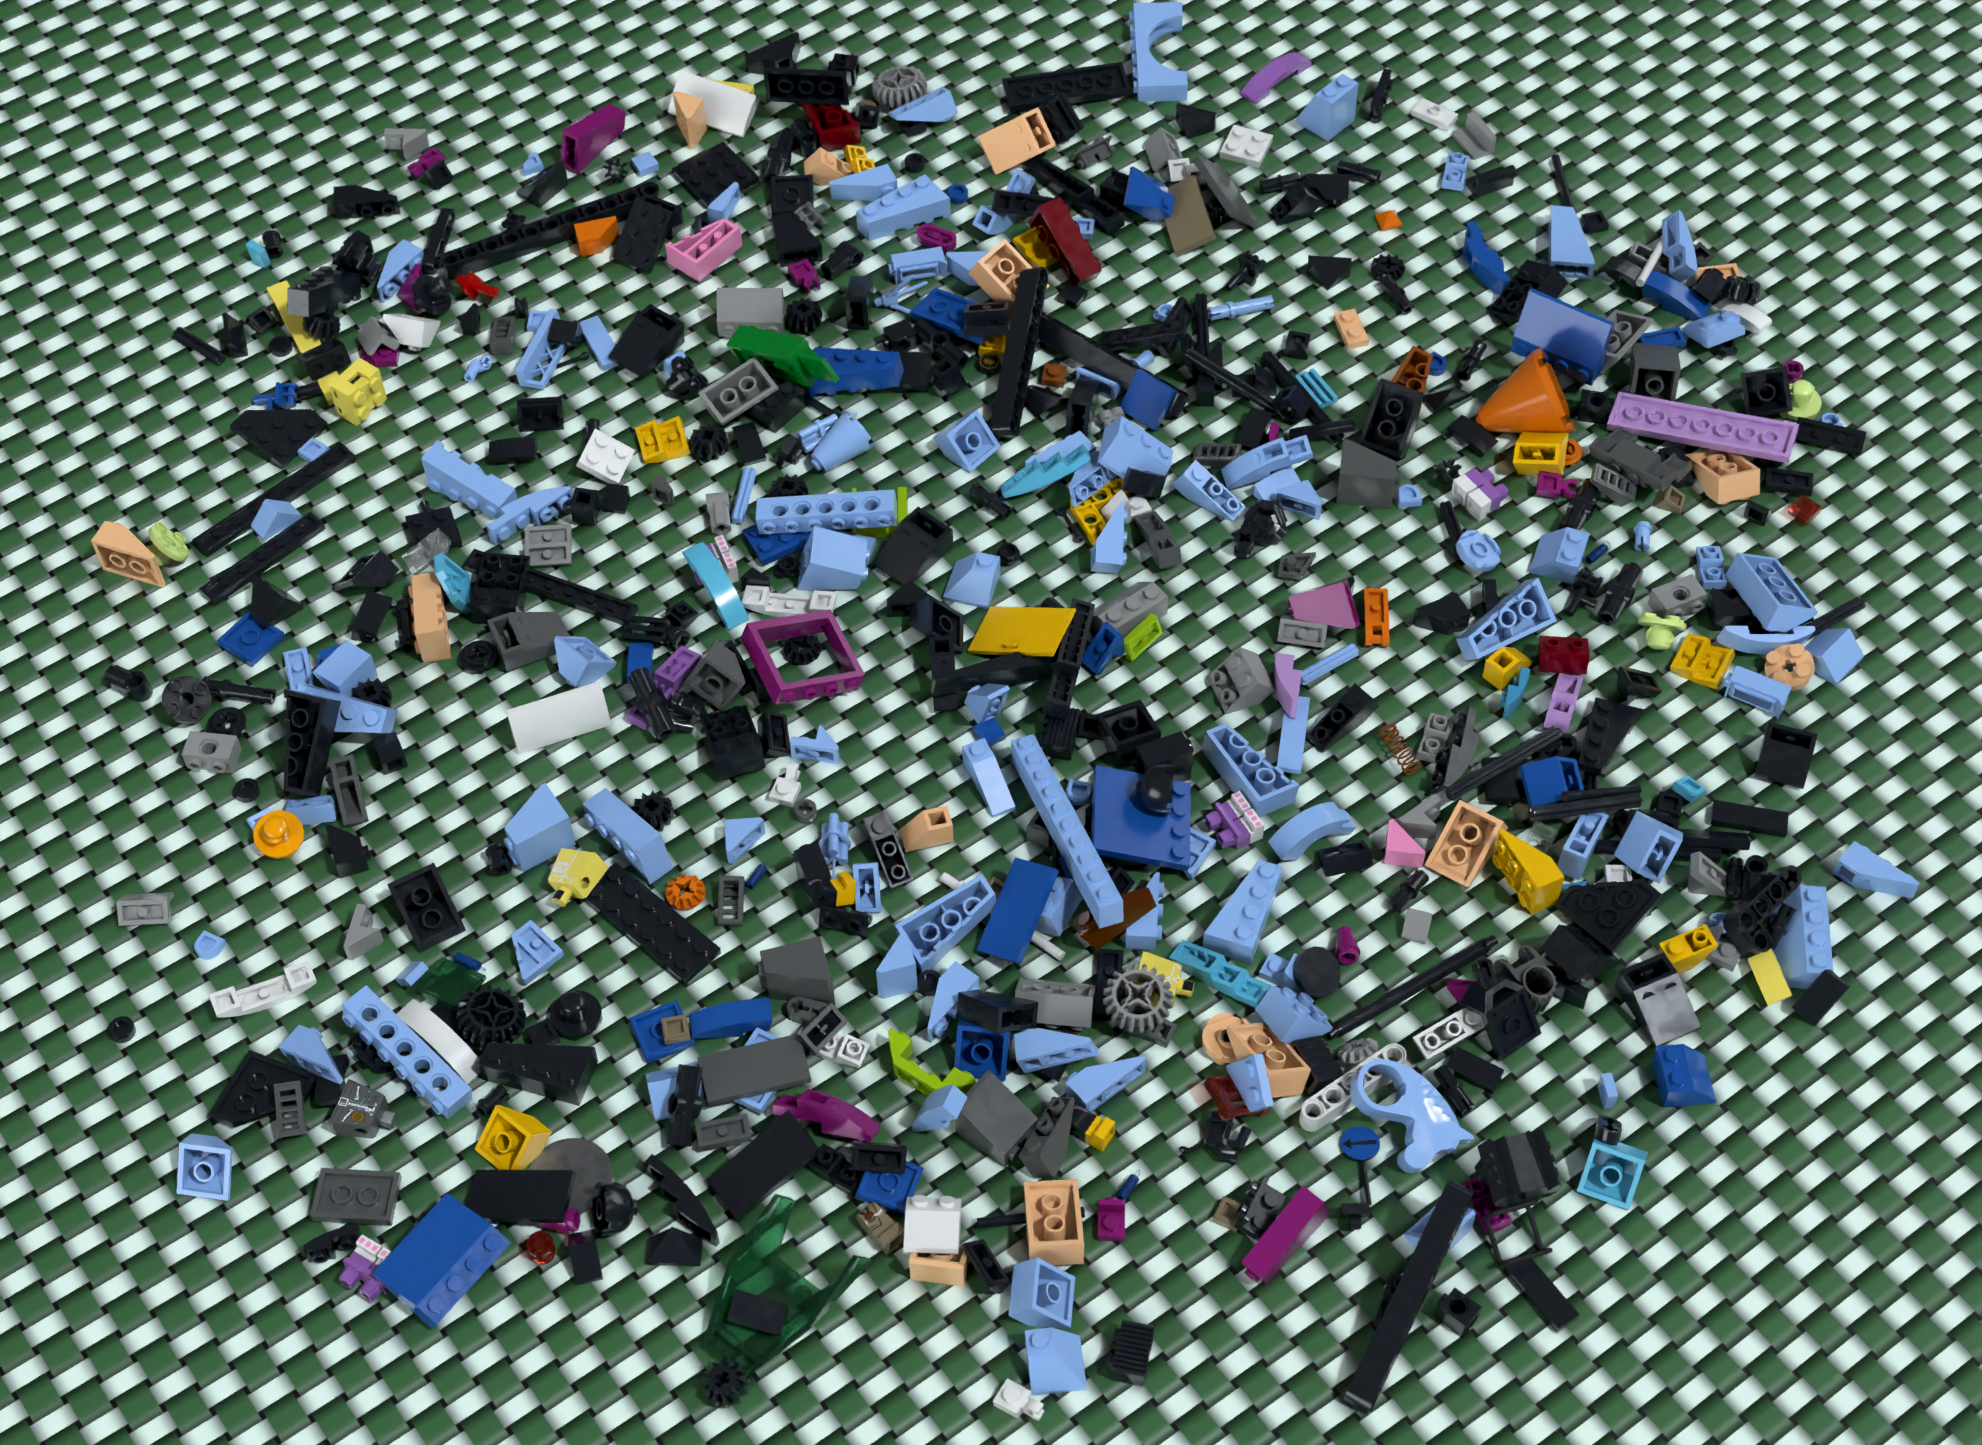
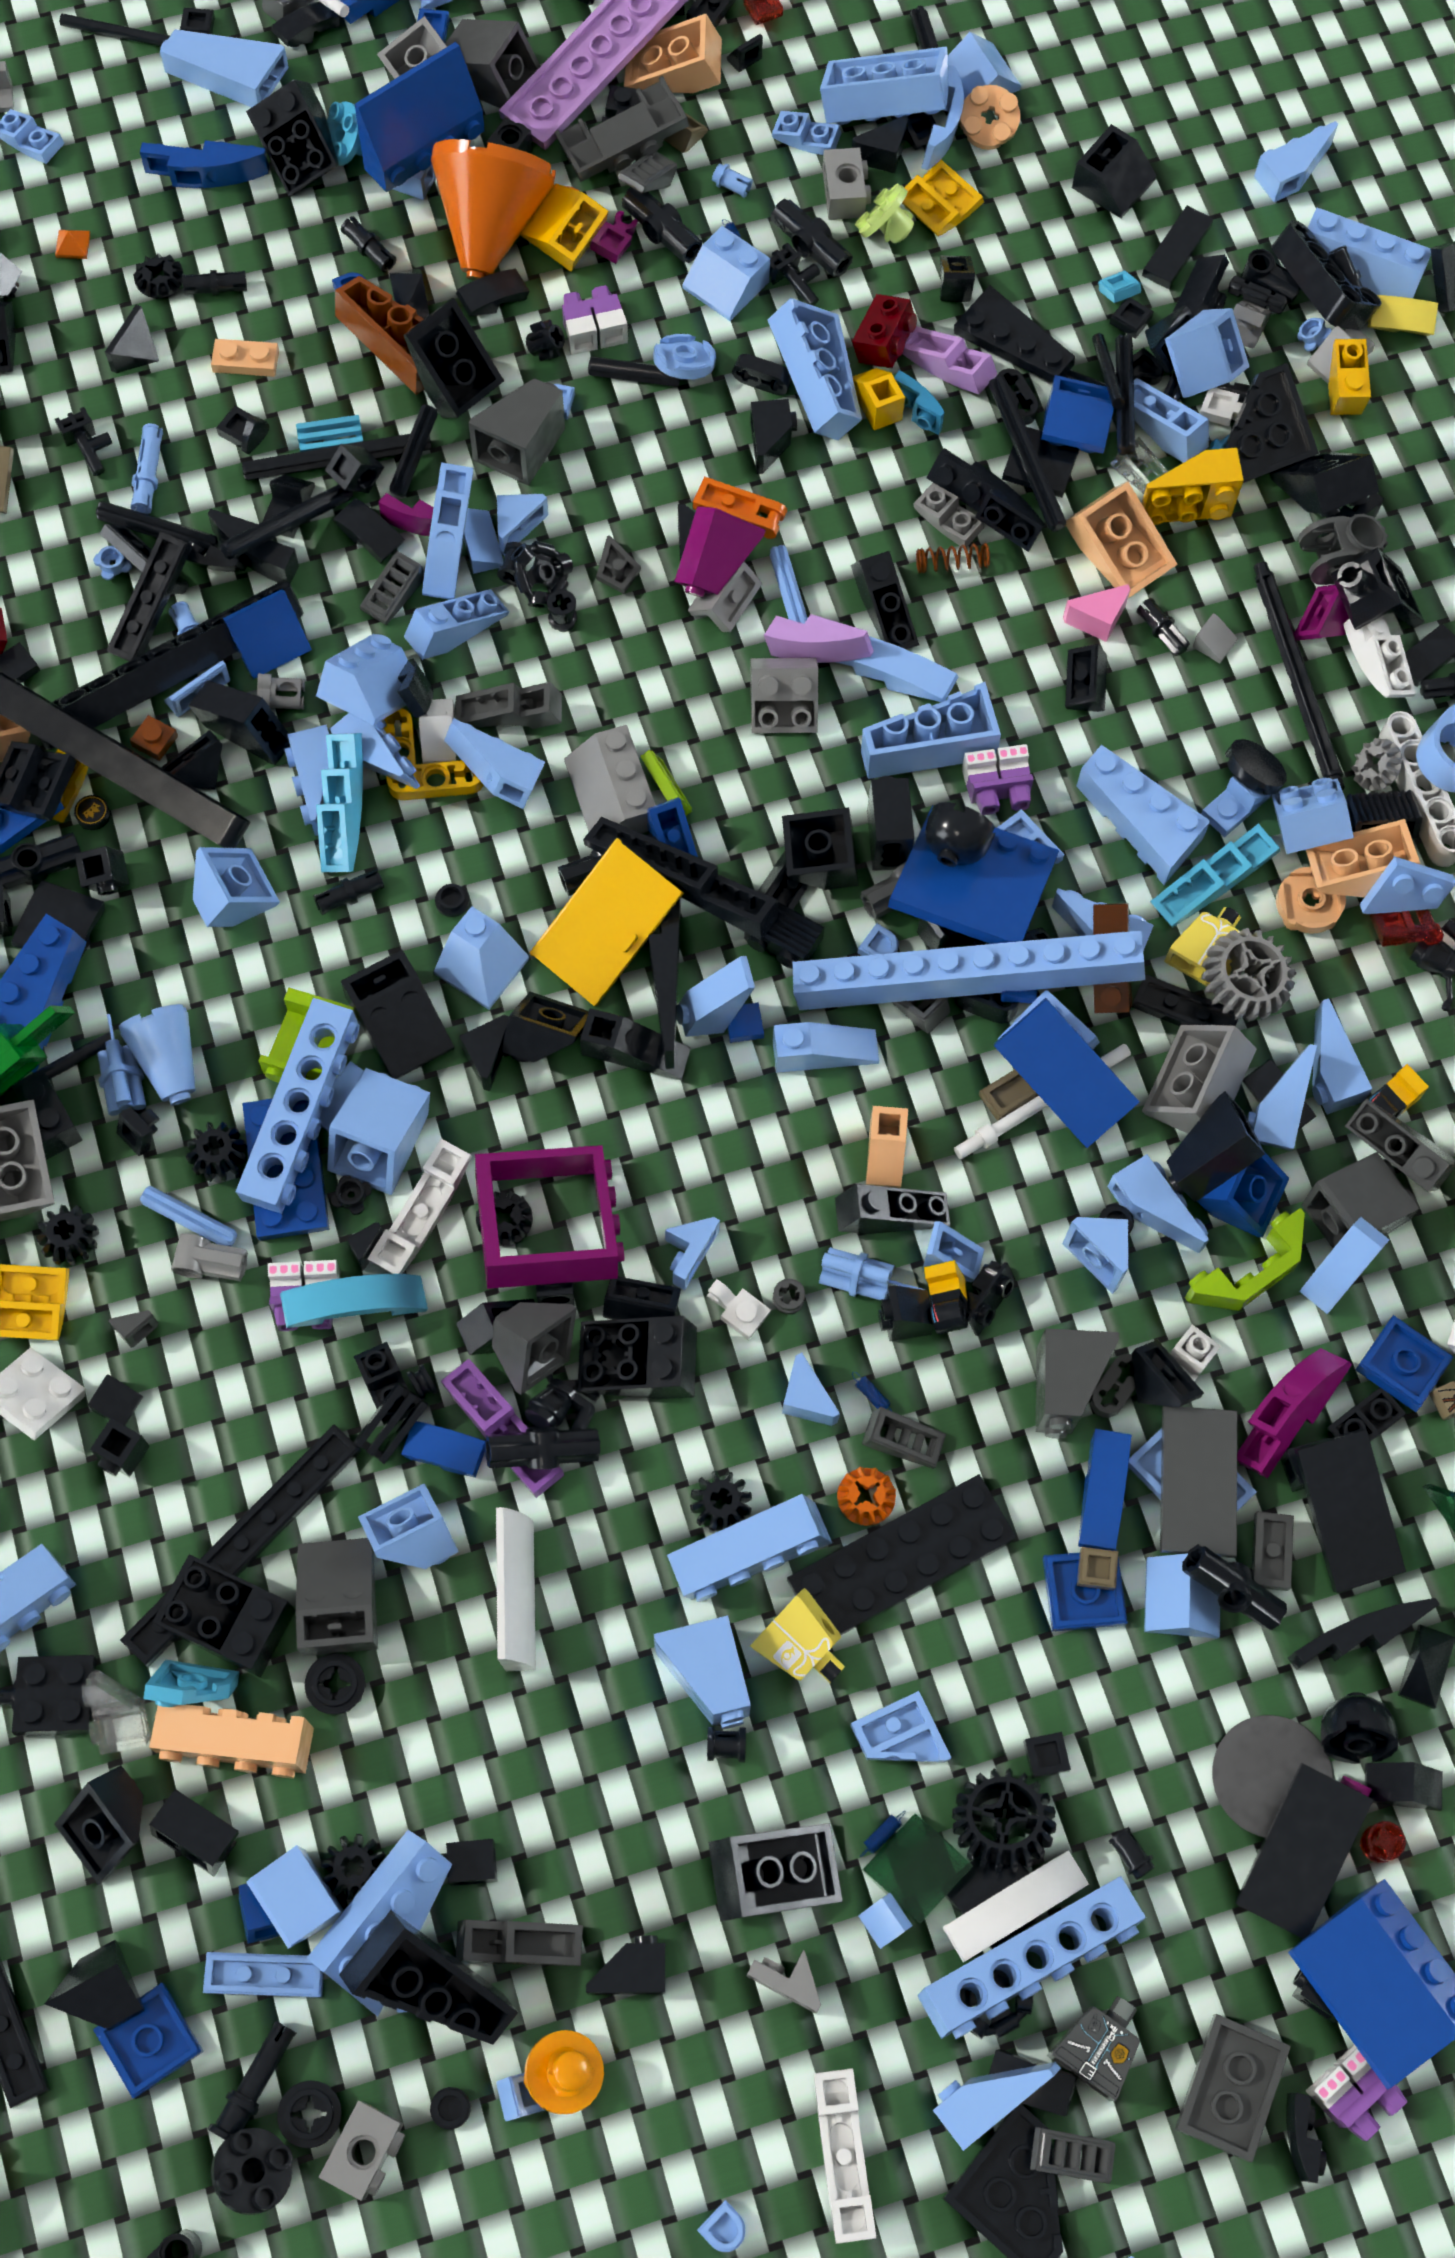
camera: 75 degrees left, 15 degrees up
light blue slope [284,794,337,825] -> none
black bar [395,599,415,652] -> none
yellow slope [474,1105,552,1170] -> none
black wedge [478,1042,598,1106] -> none
light blue slope [487,486,573,546] -> none
light grey slope [524,524,572,567] -> none
black plate [550,991,603,1041] -> none
black slope [732,422,766,466] -> none
black slope [851,1141,907,1174] -> none
light blue wedge [895,874,997,972] -> none
black hinge [1058,507,1084,542] -> none
light blue arch [1268,802,1356,860] -> none
magenta cone [1335,926,1360,965] -> none
light grey slope [1398,793,1442,839] -> none
black panel [1465,165,1516,198] -> none
slope [1615,952,1701,1048] -> none
light blue window [1723,665,1792,719] -> none

